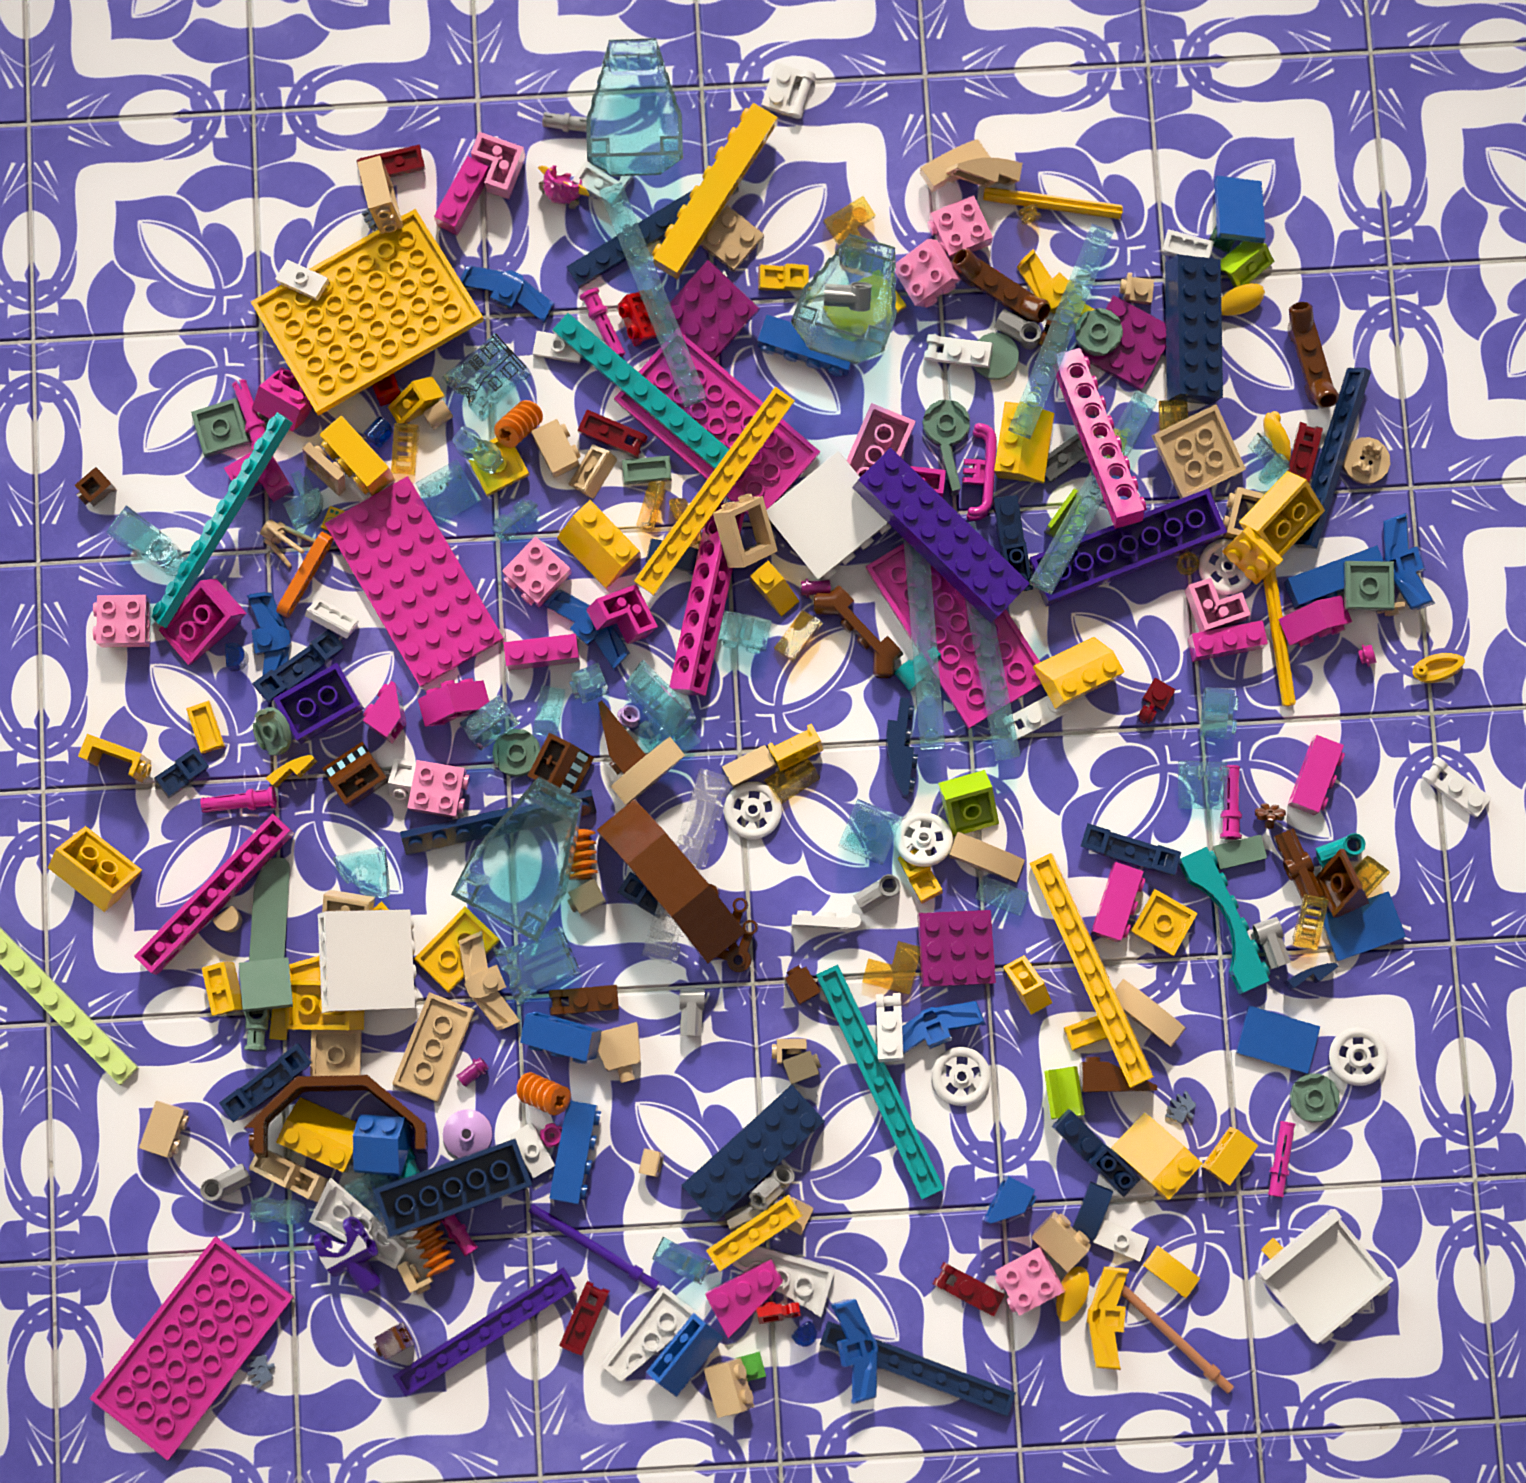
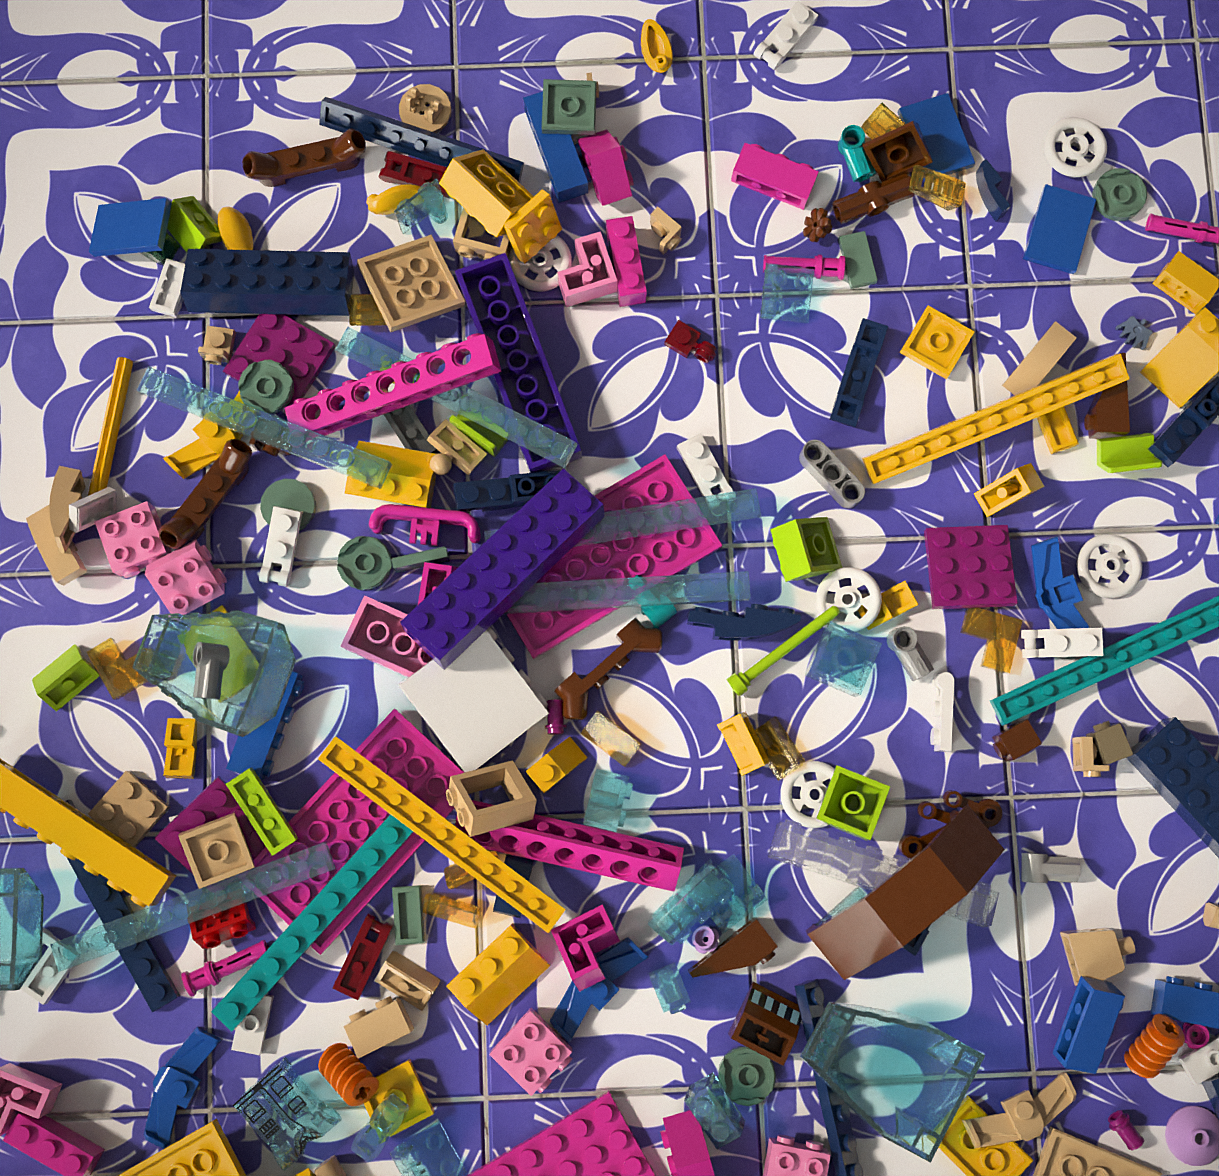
camera: 90 degrees left, 0 degrees up
clear light blue hinge [491,499,540,542] -> none
clear light blue piece [493,926,582,1007] -> none
dark pink brick [503,634,580,671] -> none
clear light blue plate [533,685,566,736] -> none
dark pink hair [538,165,590,209] -> none
reddish brown plate [548,985,619,1015] -> none
orange piece [565,829,598,881] -> none
dark tan brick [567,879,606,916] -> none
tan slope [611,737,685,805] -> none
tan slope [722,745,776,788] -> none
tan slope [948,832,1025,883] -> none
clear light blue plate [974,875,1029,916] -> none
light grey piece [994,309,1041,349] -> none
clear yellow bush [1018,204,1042,224] -> none
yellow slope [1033,637,1125,709] -> none
dark pink brick [1091,862,1145,943] -> none
clear yellow bush [1176,552,1199,575] -> none
teal arch [1178,847,1270,994] -> none
clear light blue brick [1199,687,1239,740] -> none
light grey piece [1252,917,1291,969] -> none
yellow axle [1263,568,1296,707] -> none
dark pink plate [1358,644,1377,667] -> none
blue plate [1383,513,1436,610] -> none
none -> lime panel [32,644,100,712]
none -> white plate [69,487,116,533]
none -> tan plate [178,813,255,889]
none -> lime plate [226,767,298,856]
none -> tan plate [427,419,487,476]
none -> tan bracket [650,206,682,255]
none -> lime piece [726,606,840,697]
none -> light grey beam [799,440,865,509]
none -> lime slope [816,765,890,841]

